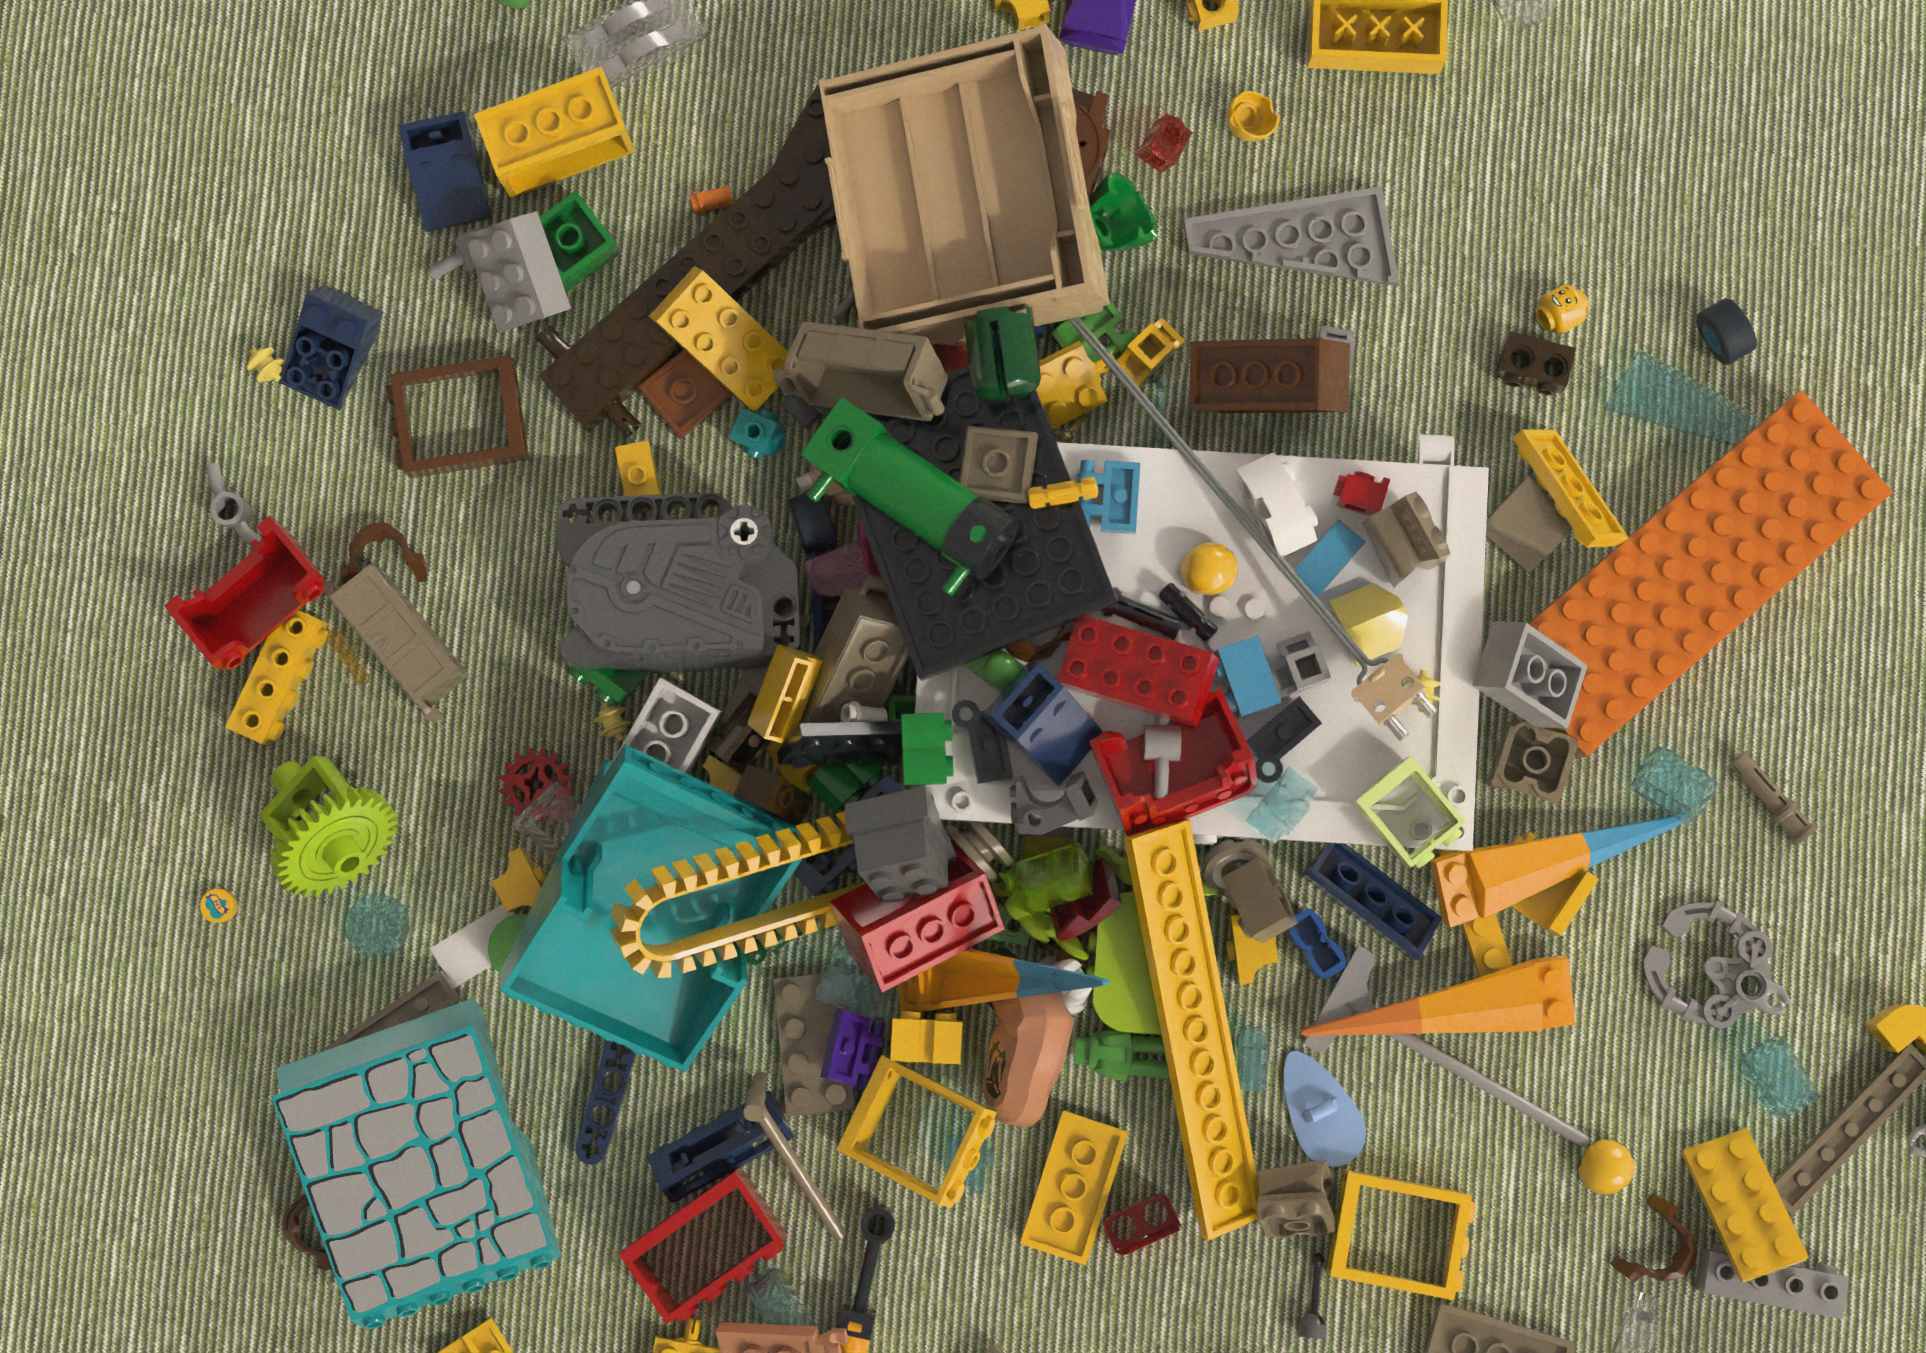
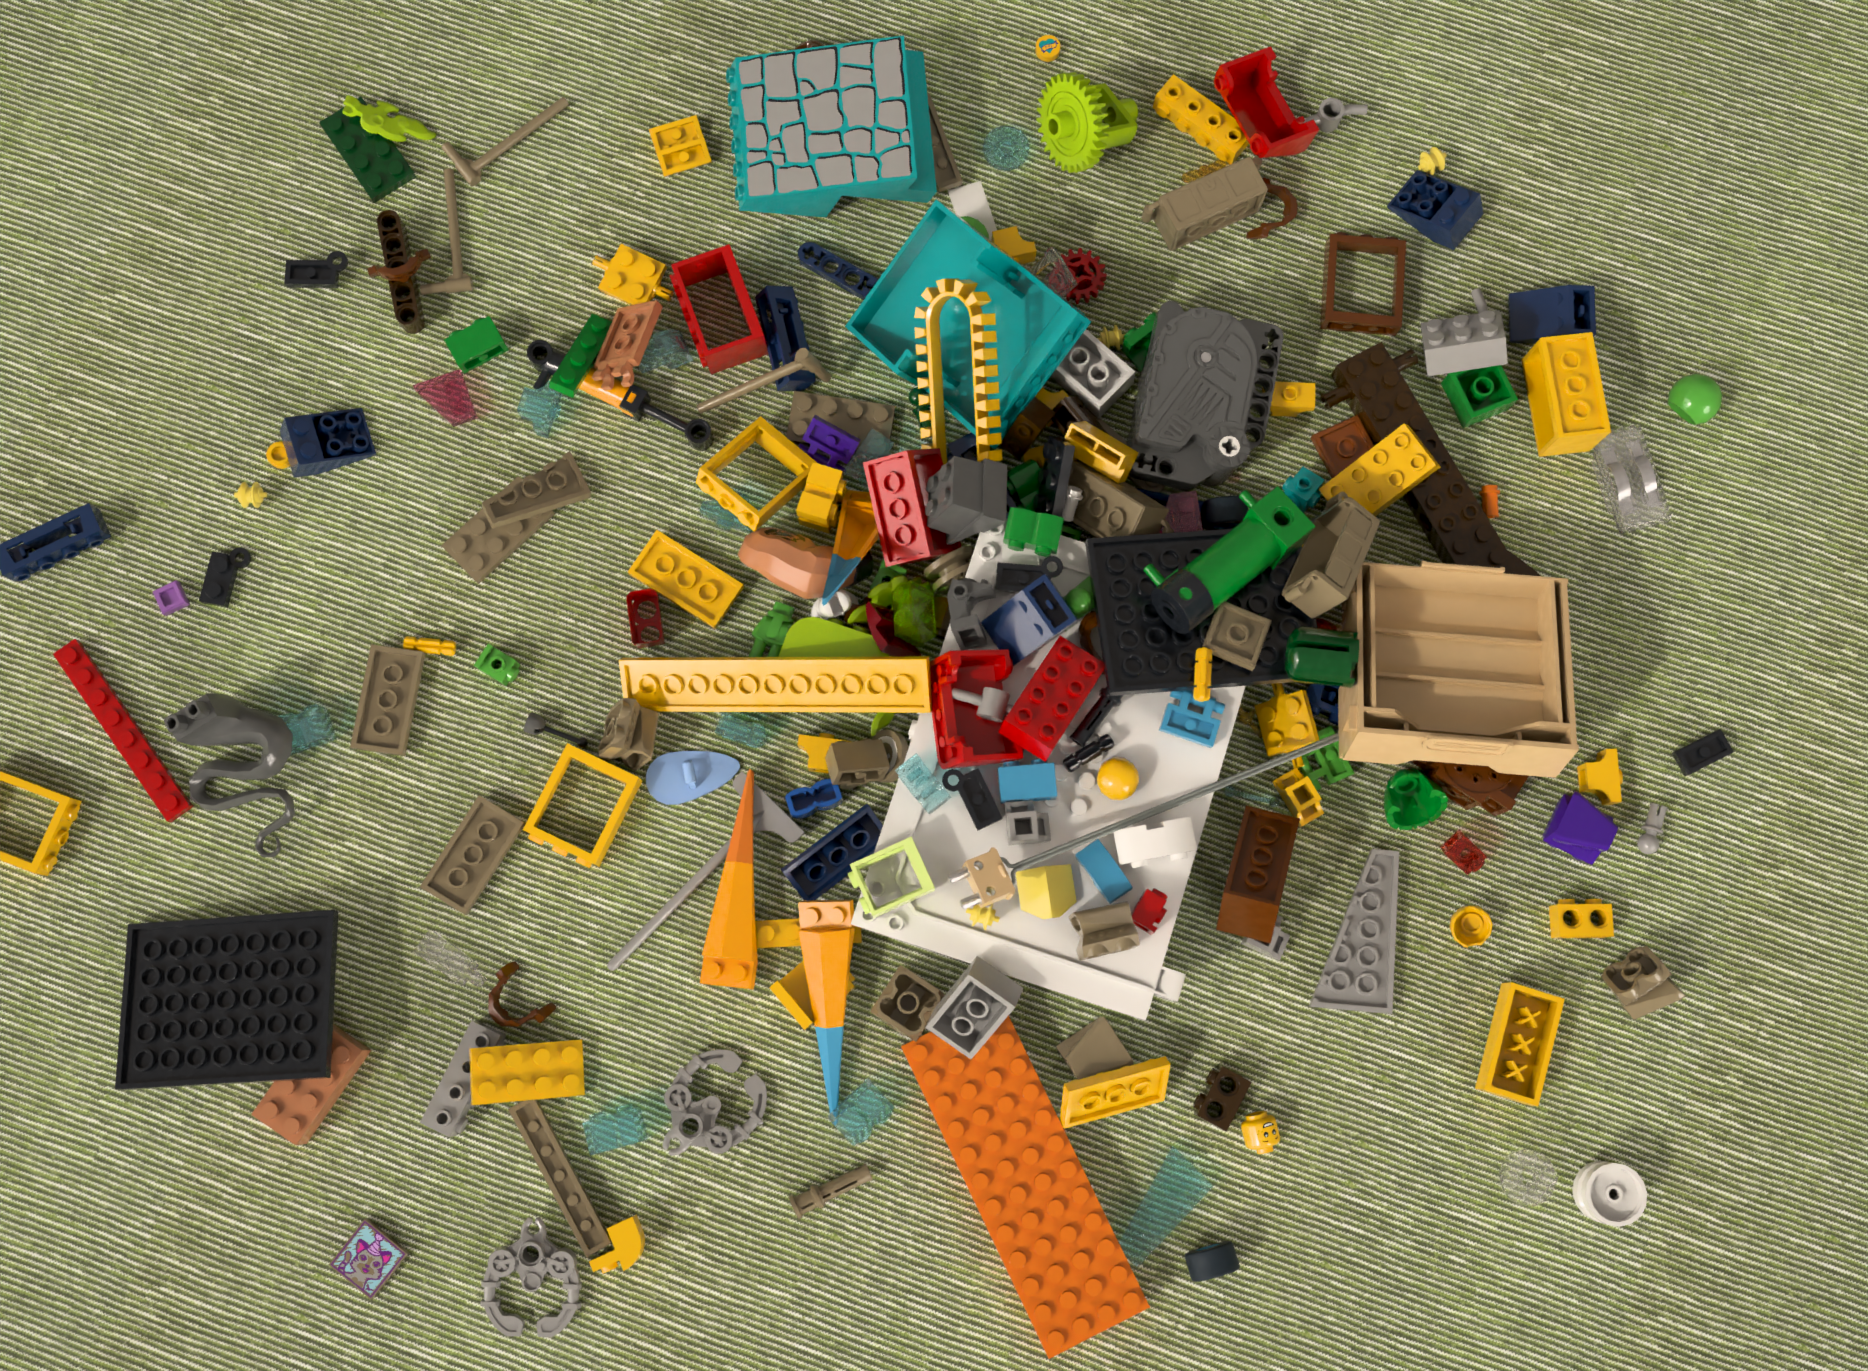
camera: 100 degrees right, 5 degrees down
yellow hair [1578,1139,1635,1195] -> none

